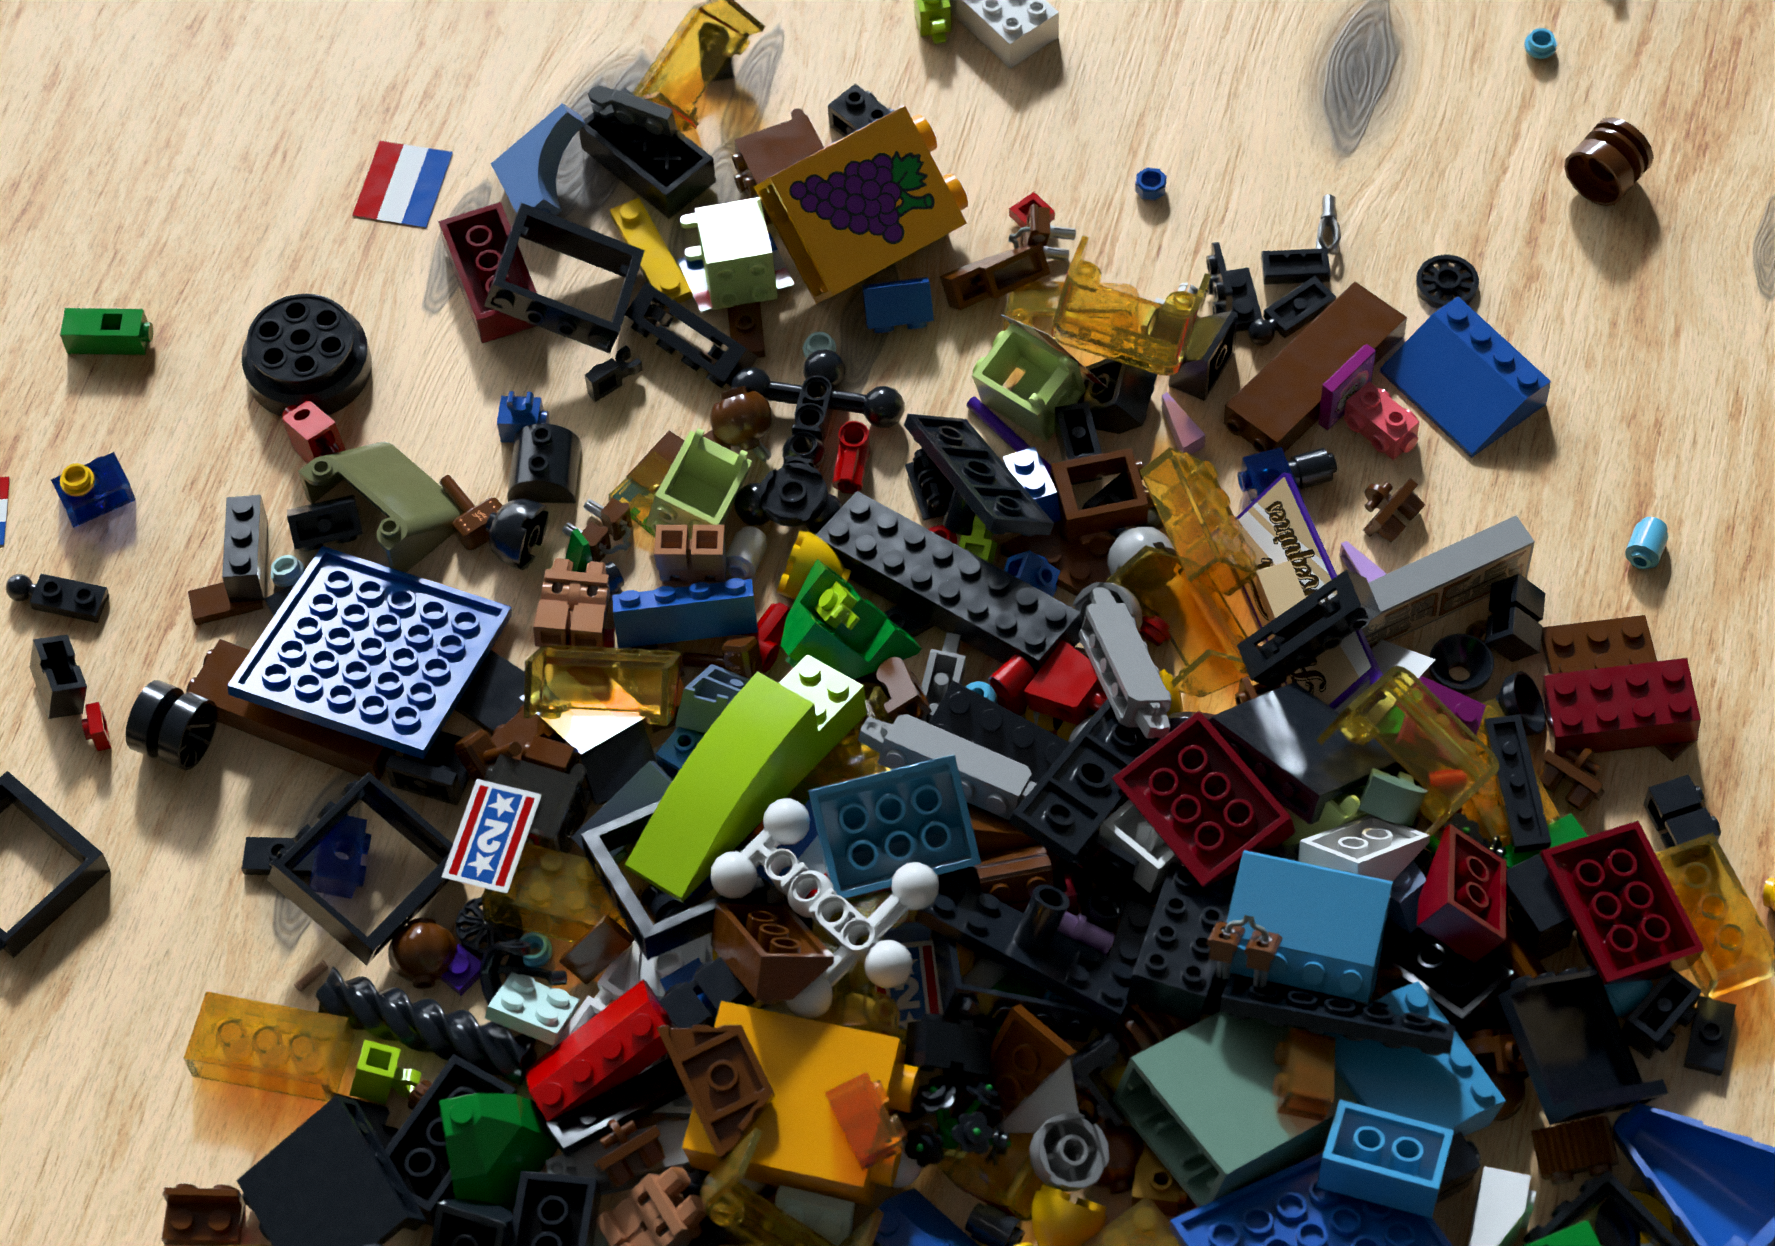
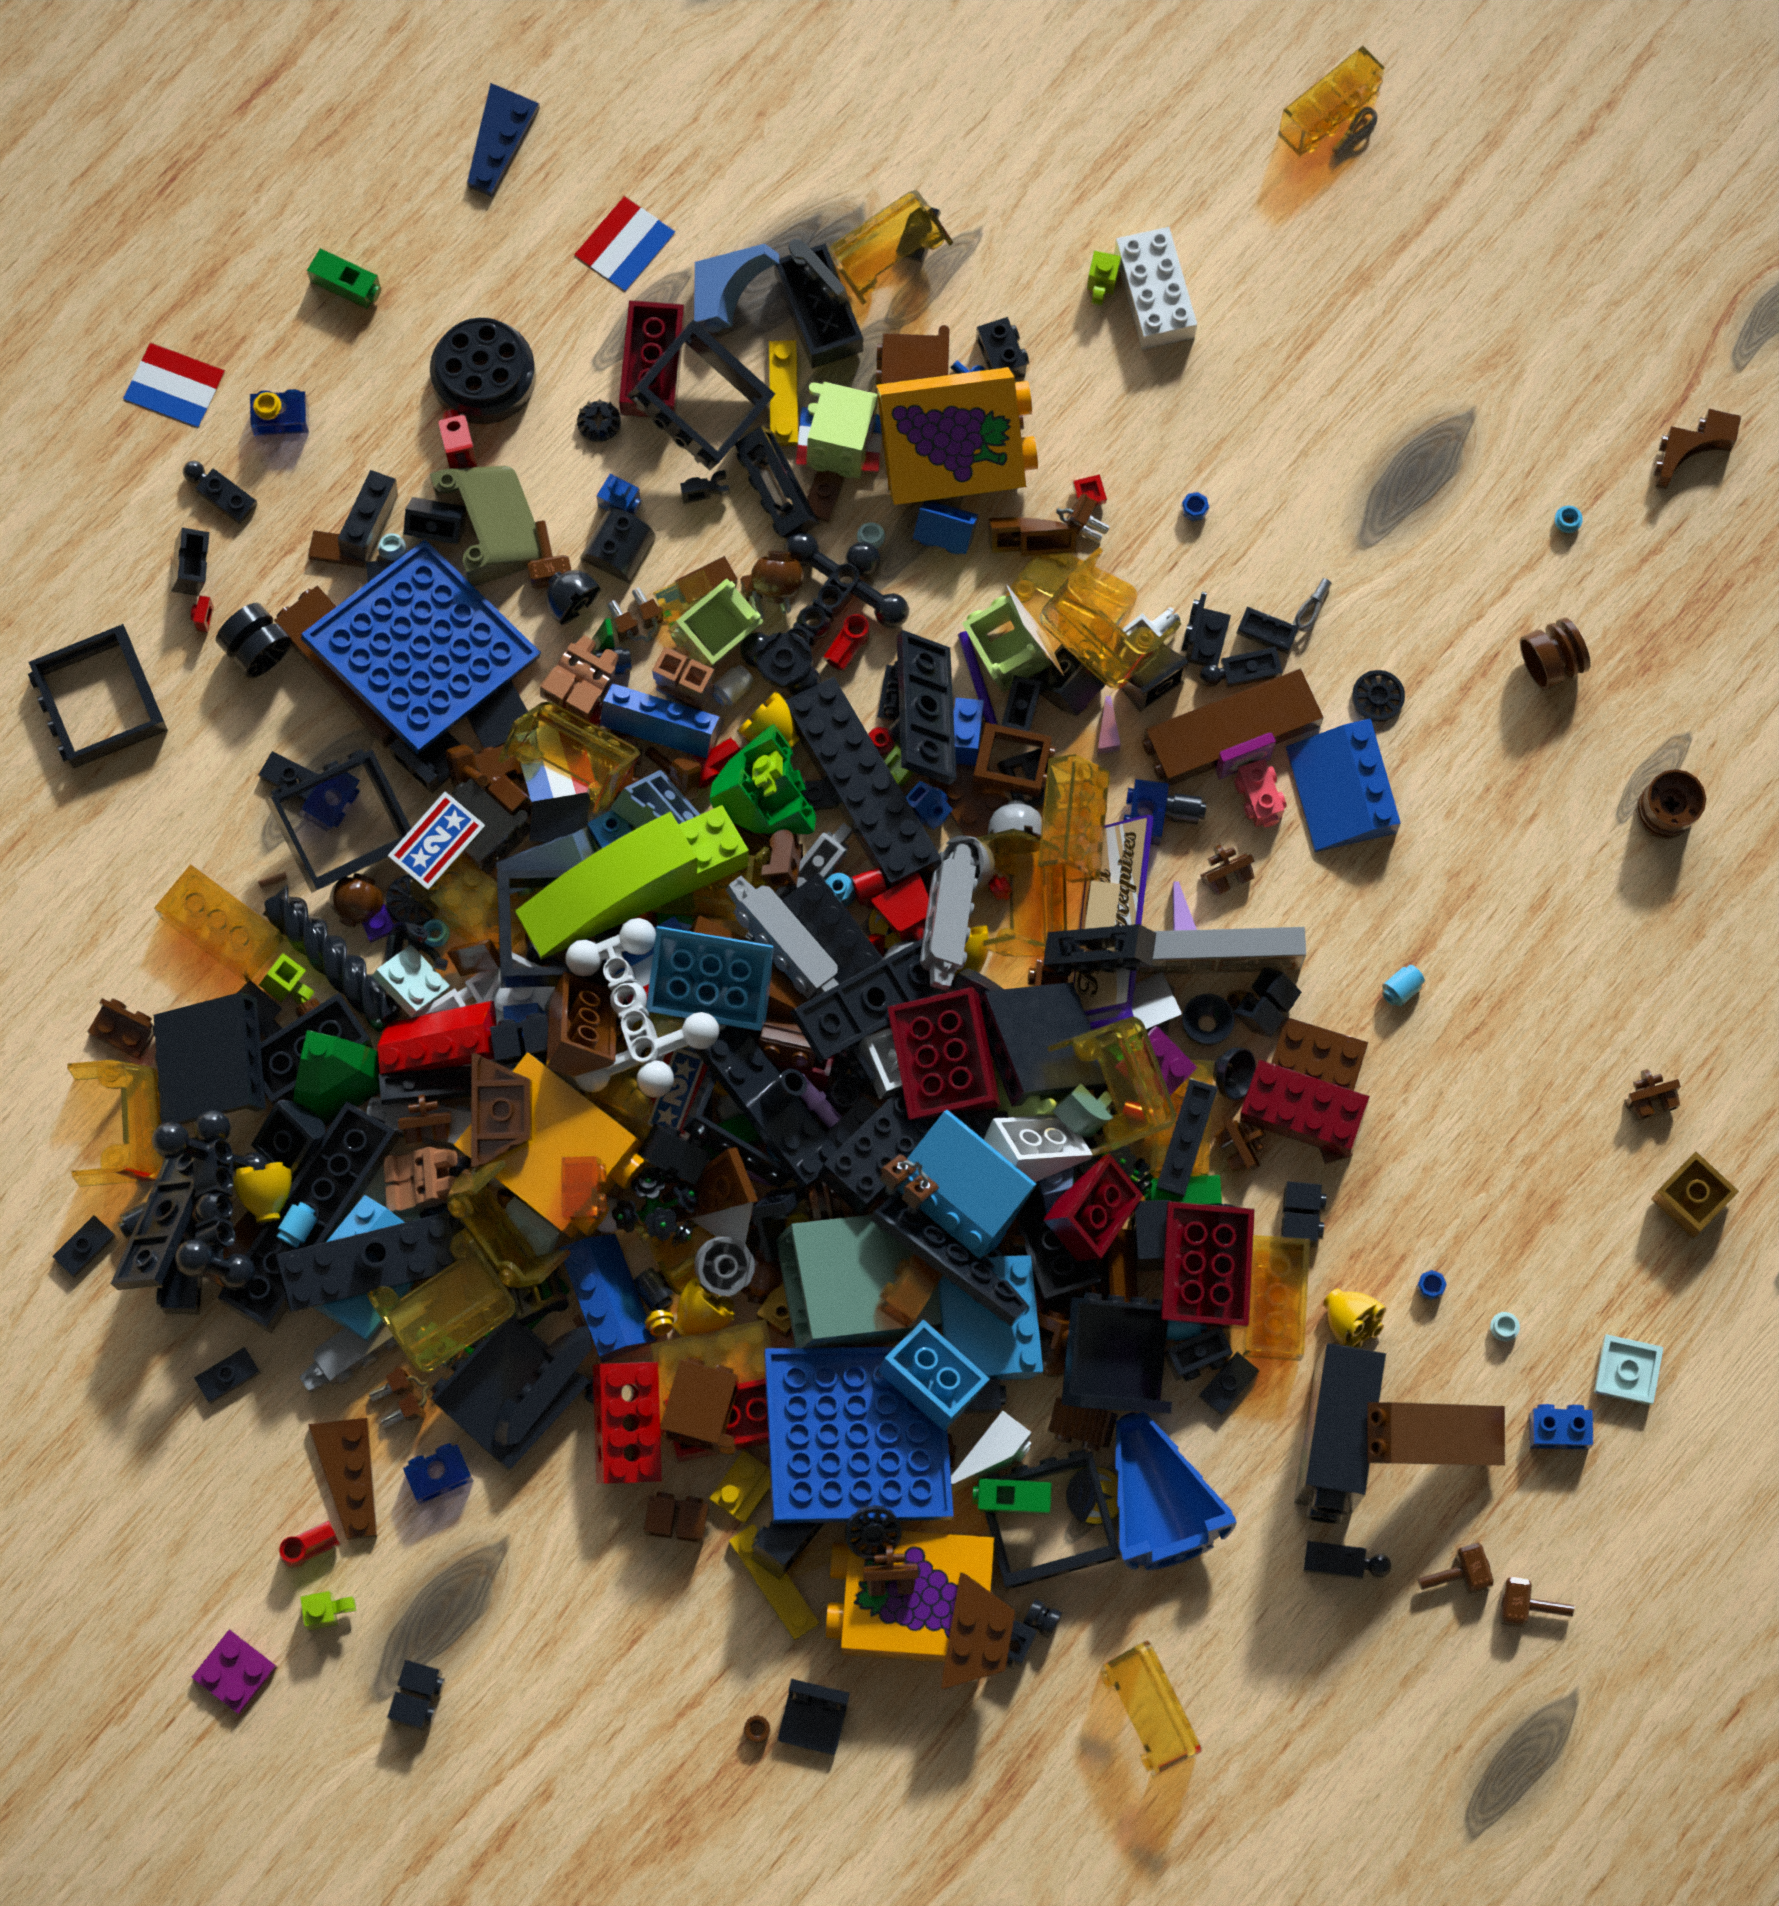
camera: 20 degrees right, 15 degrees up
none -> dark blue wing [467,83,540,197]
none -> black gear [577,398,621,442]

